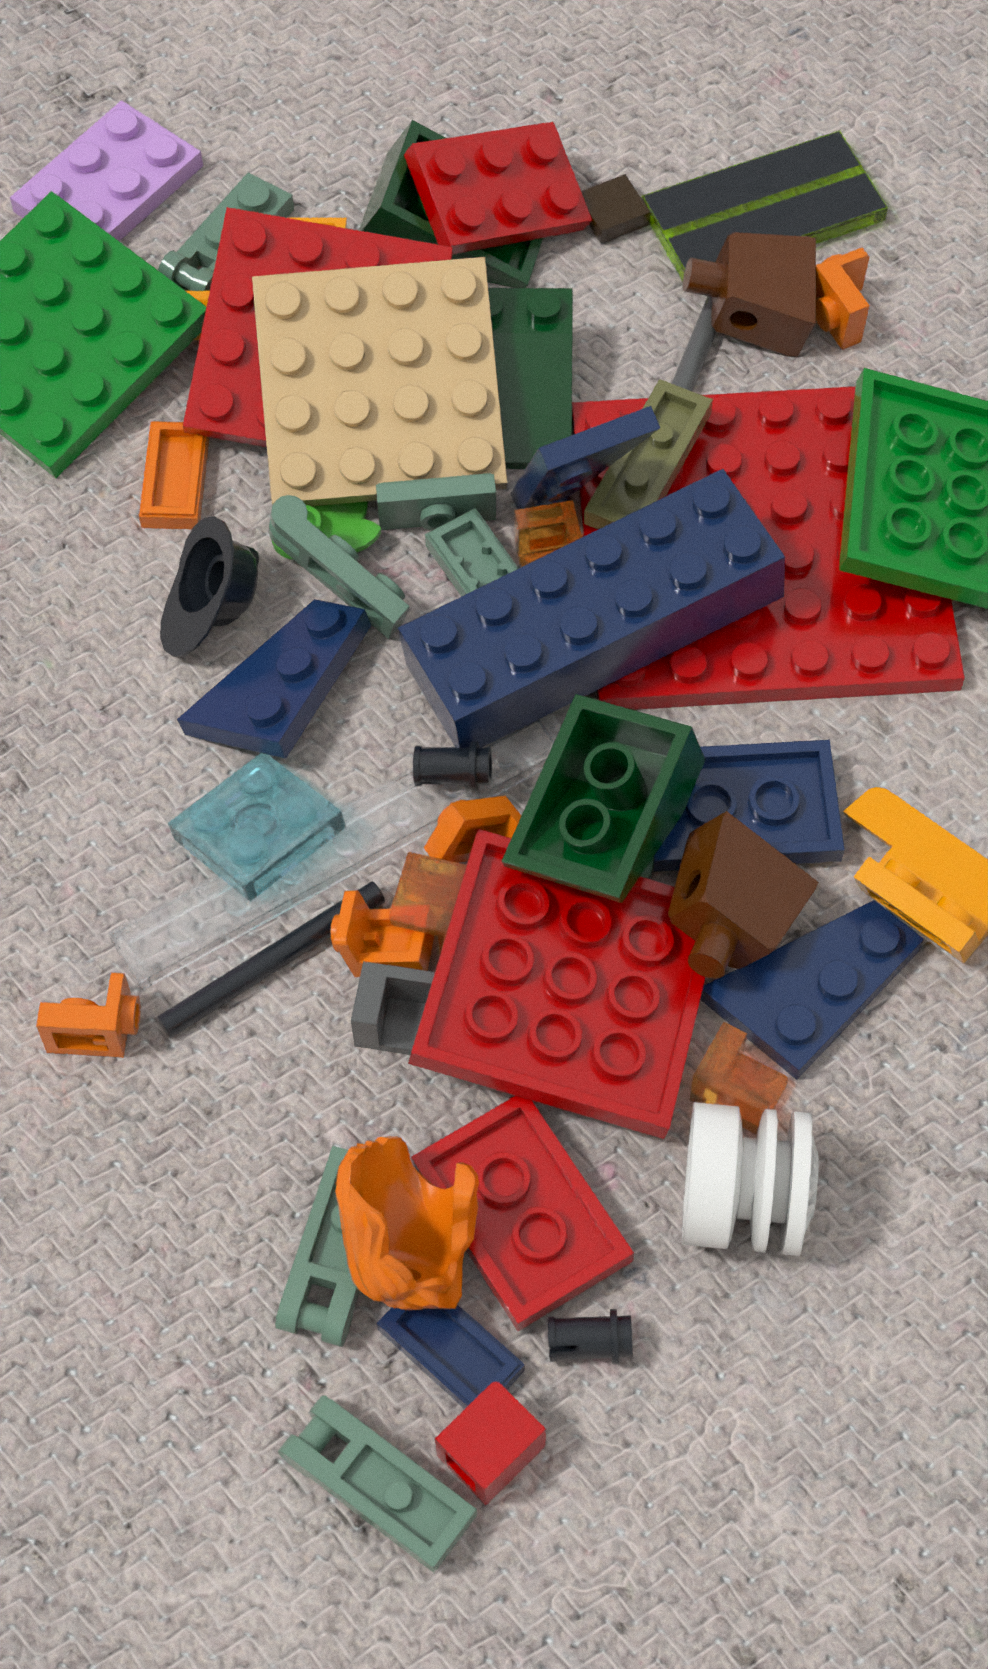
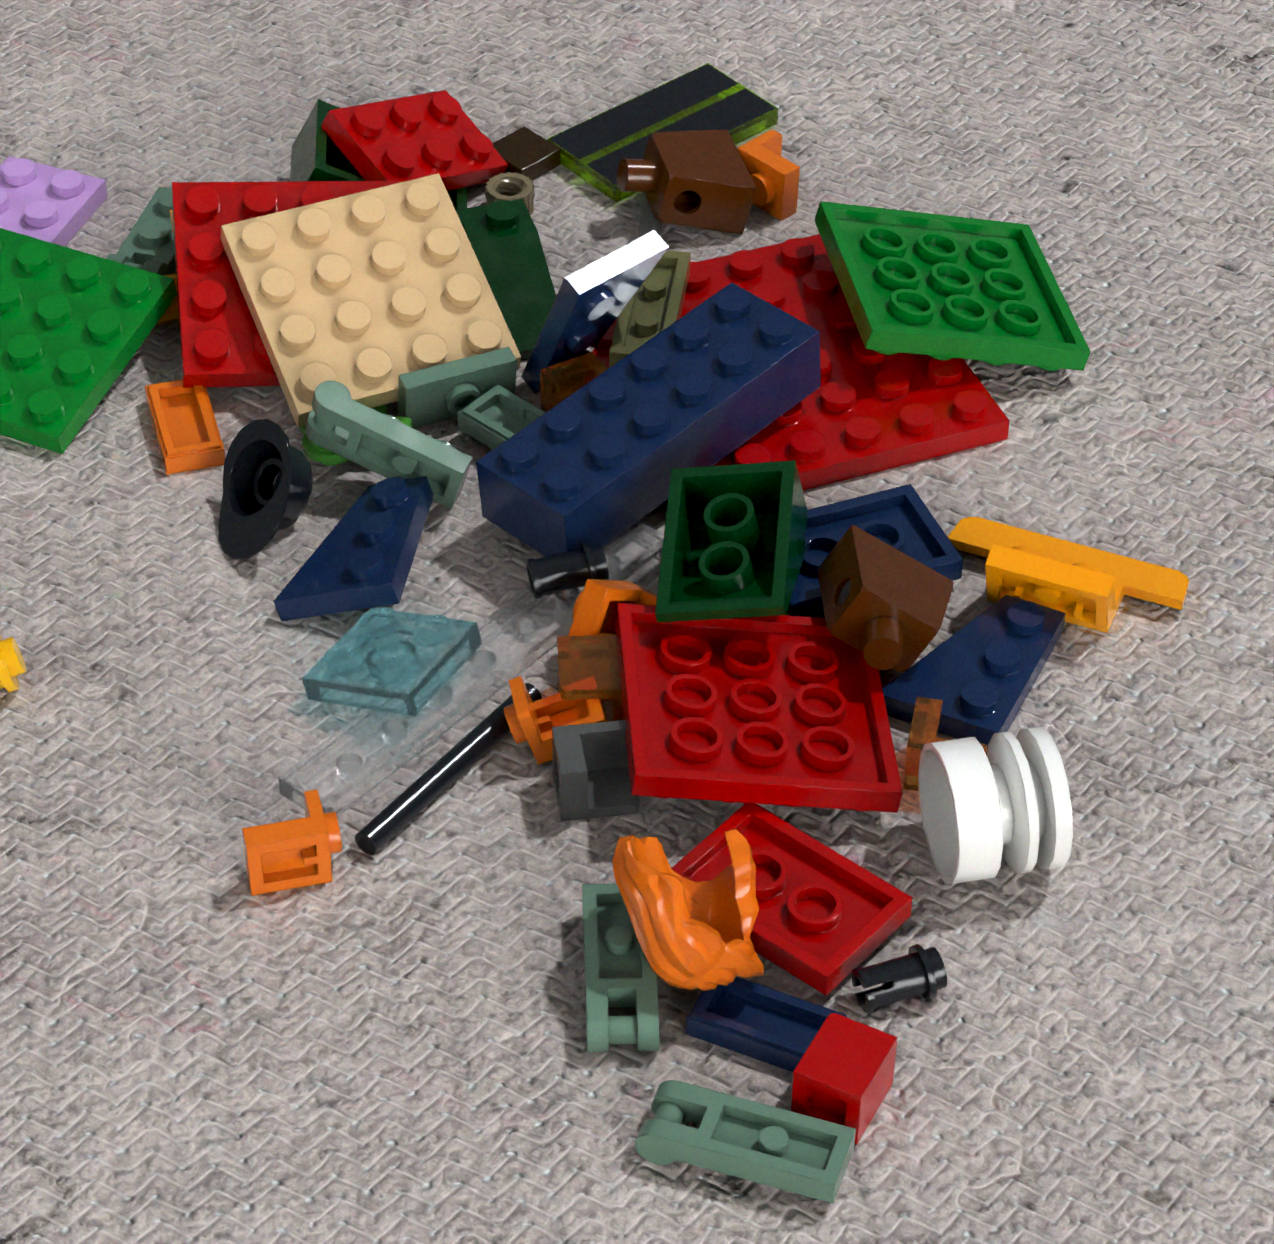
camera: 20 degrees left, 20 degrees down
none -> dark tan axle [485,172,535,215]

